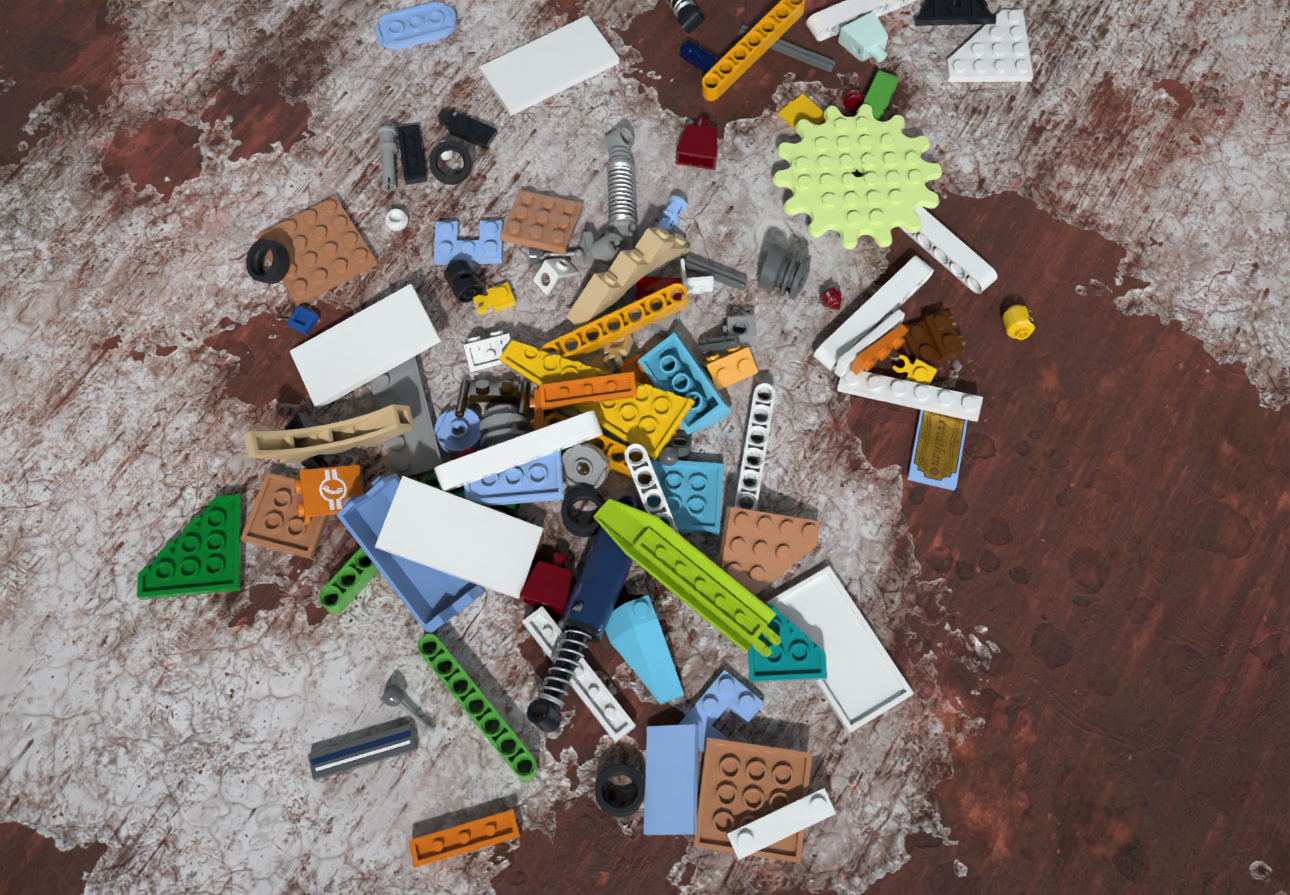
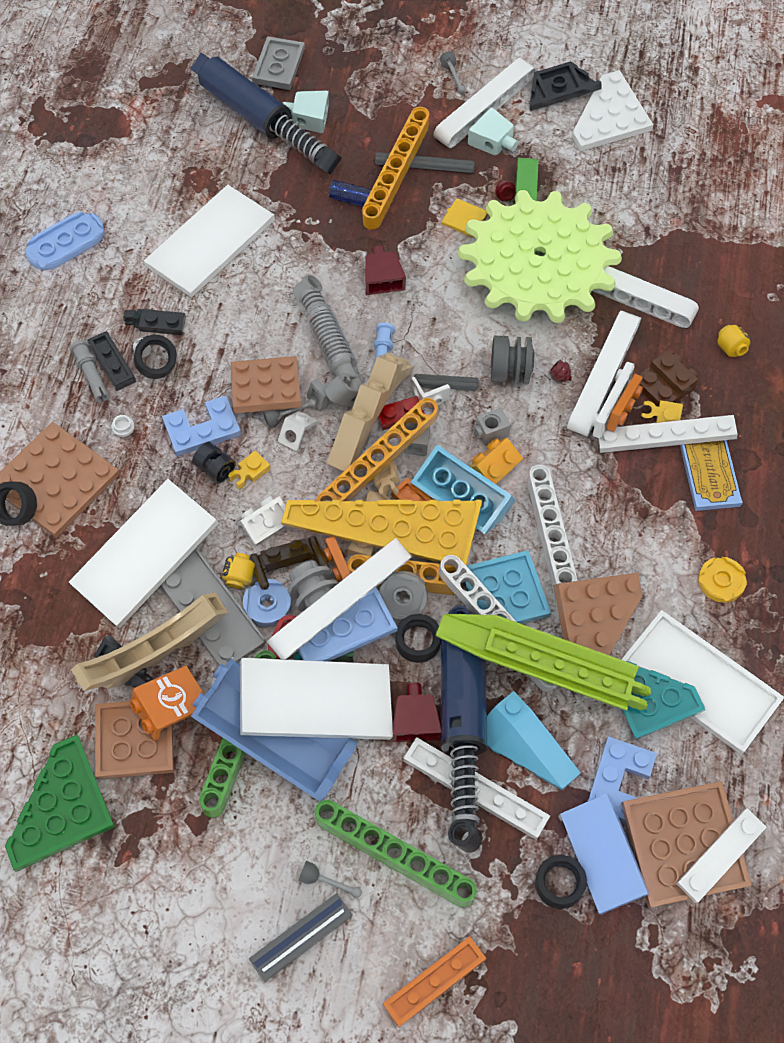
camera: 20 degrees left, 5 degrees down
blue tile [287,305,320,336] -> none
orange plate [539,372,638,410] -> none
dark grey plate [659,435,692,466] -> none
dark grey axle [698,334,740,353] -> none
none -> yellow head [222,552,255,589]
none -> yellow tile [698,557,747,603]

